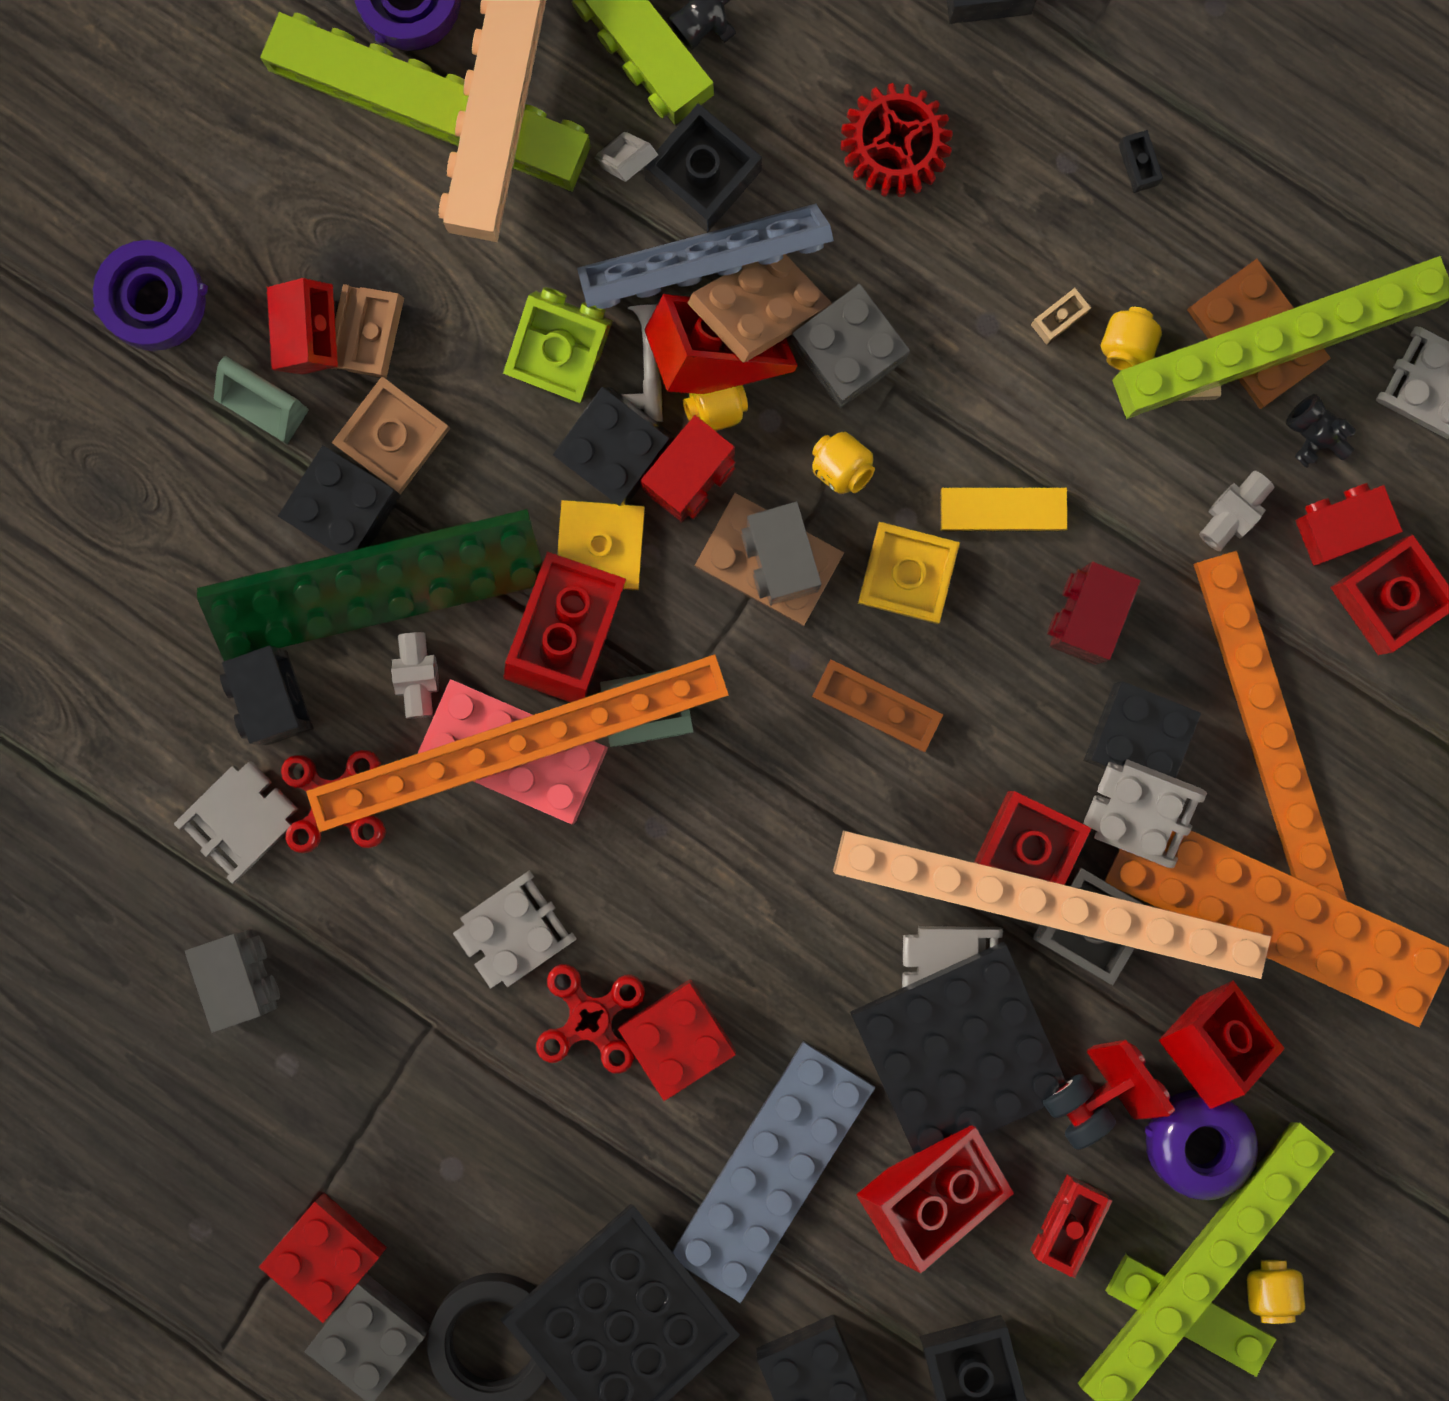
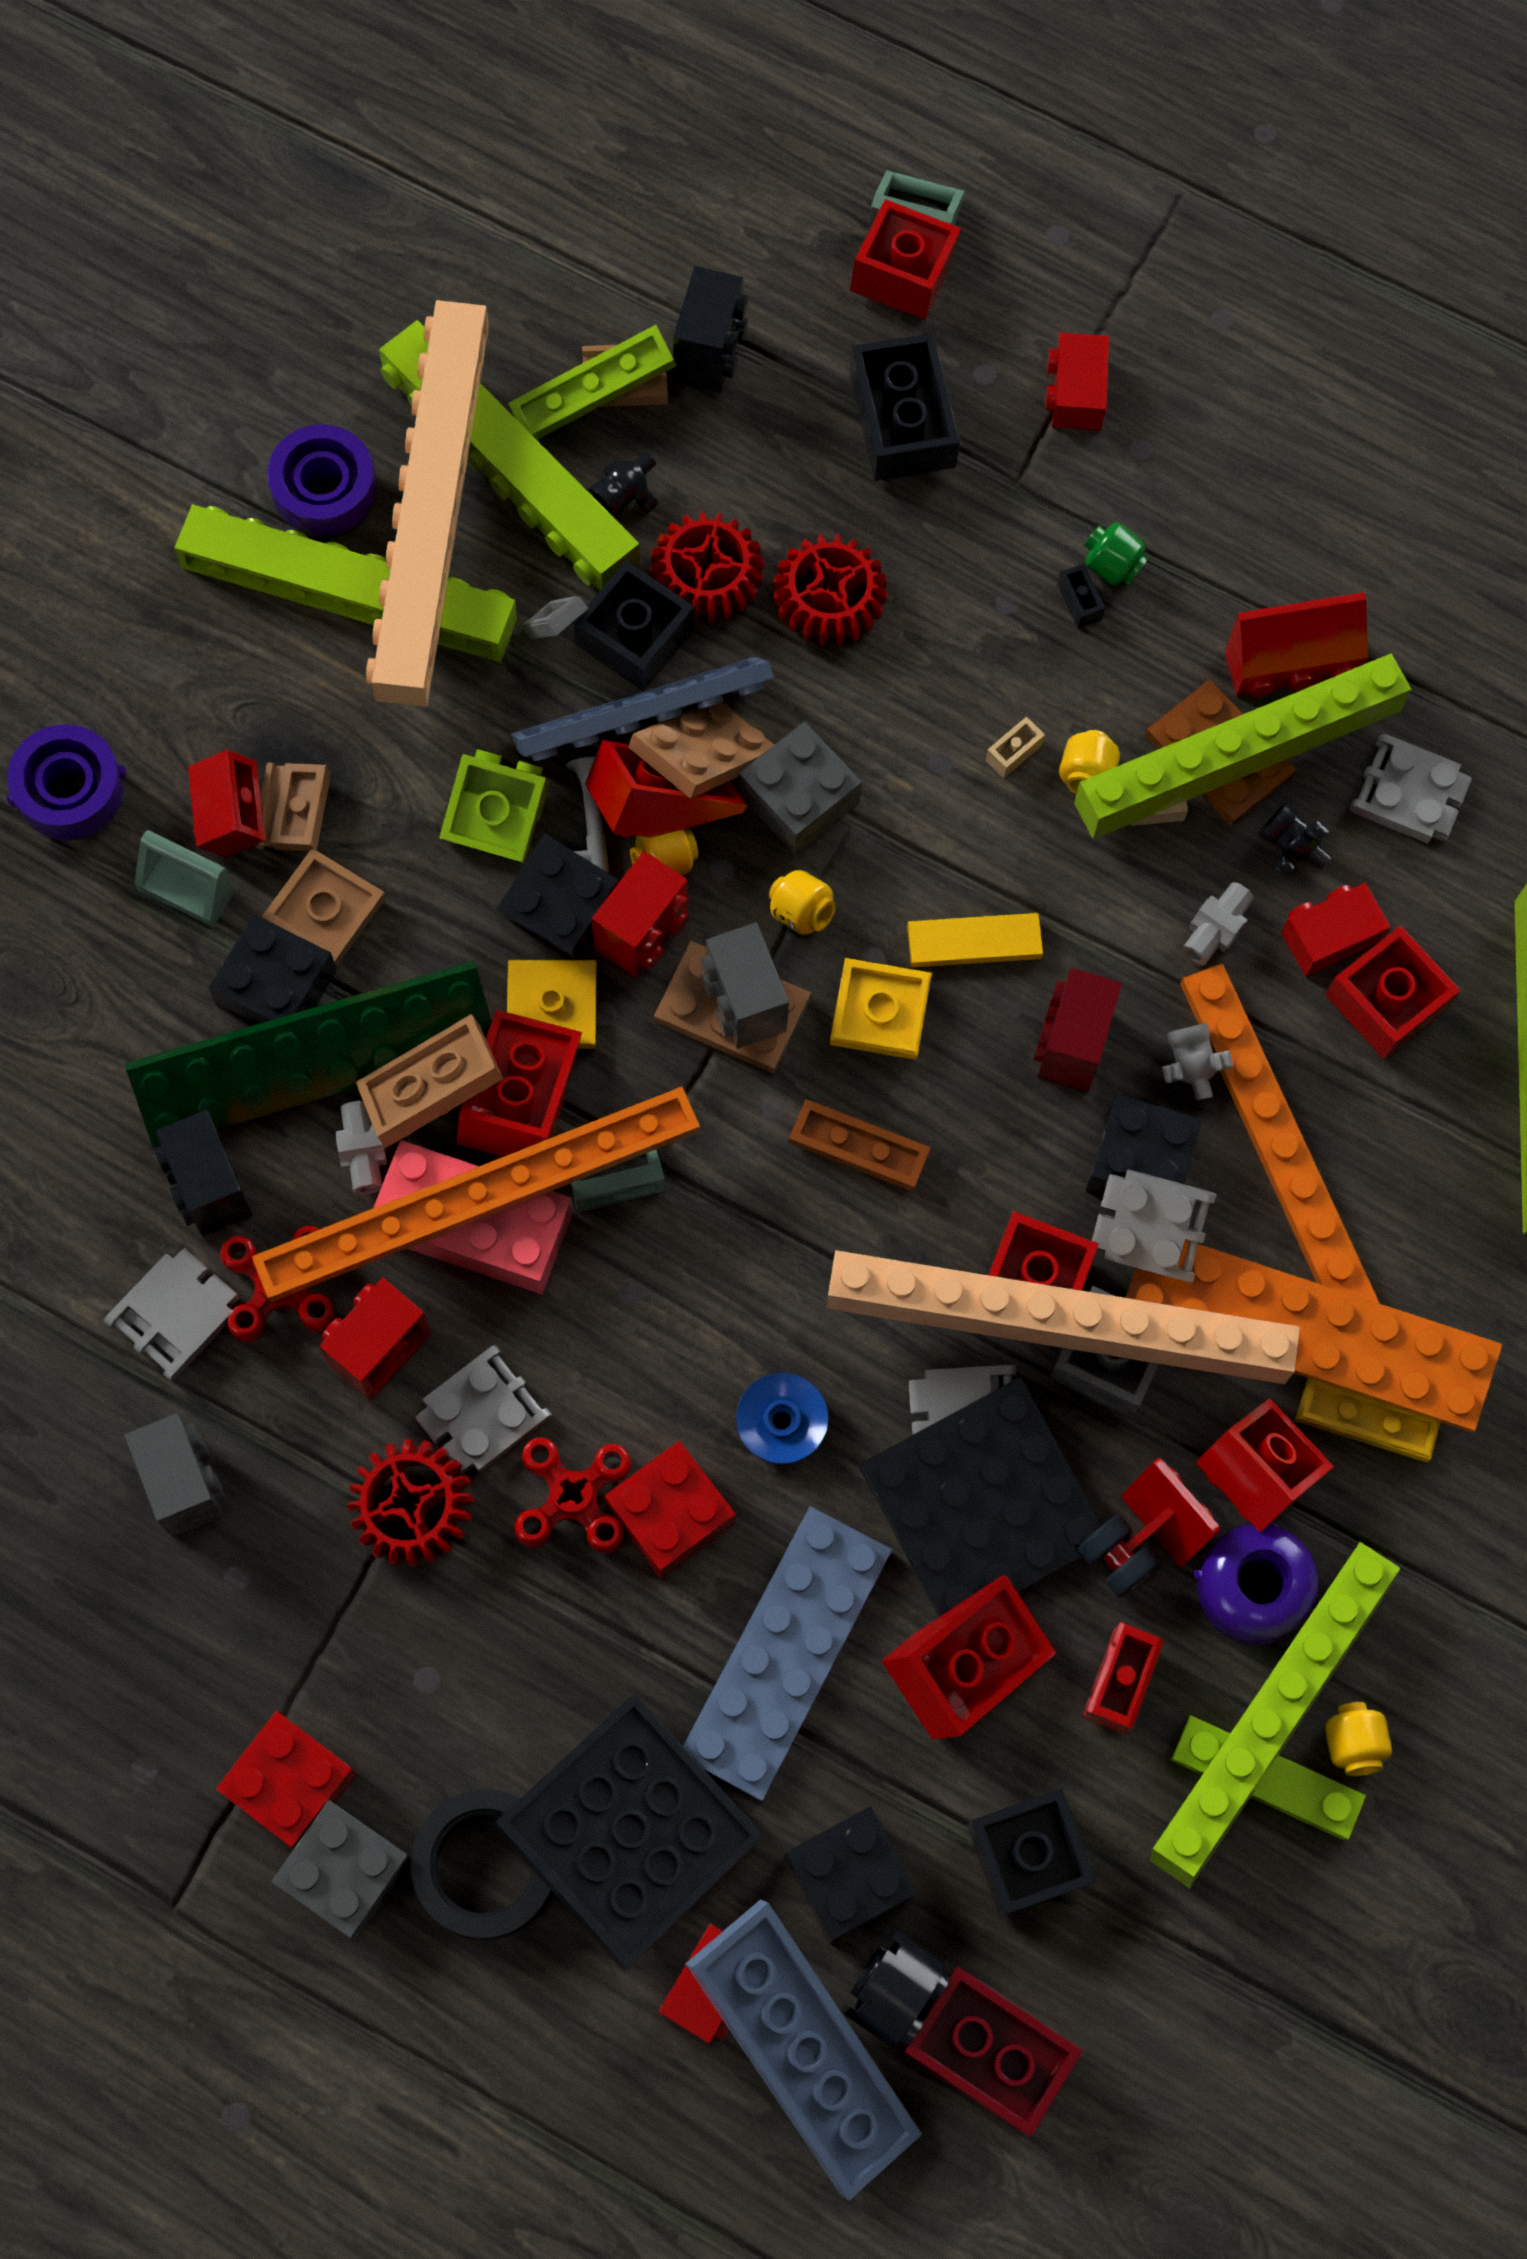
camera: 10 degrees left, 15 degrees down
none -> red brick [319,1277,432,1402]
none -> red gear [347,1439,474,1567]
none -> medium nougat plate [356,1014,503,1148]
none -> red gear [650,511,764,625]
none -> blue dish [736,1373,828,1464]
none -> green head [1083,522,1148,586]
none -> light grey piece [1162,1023,1233,1101]
none -> red slope [1225,592,1368,698]
none -> yellow tile [1295,1378,1441,1463]

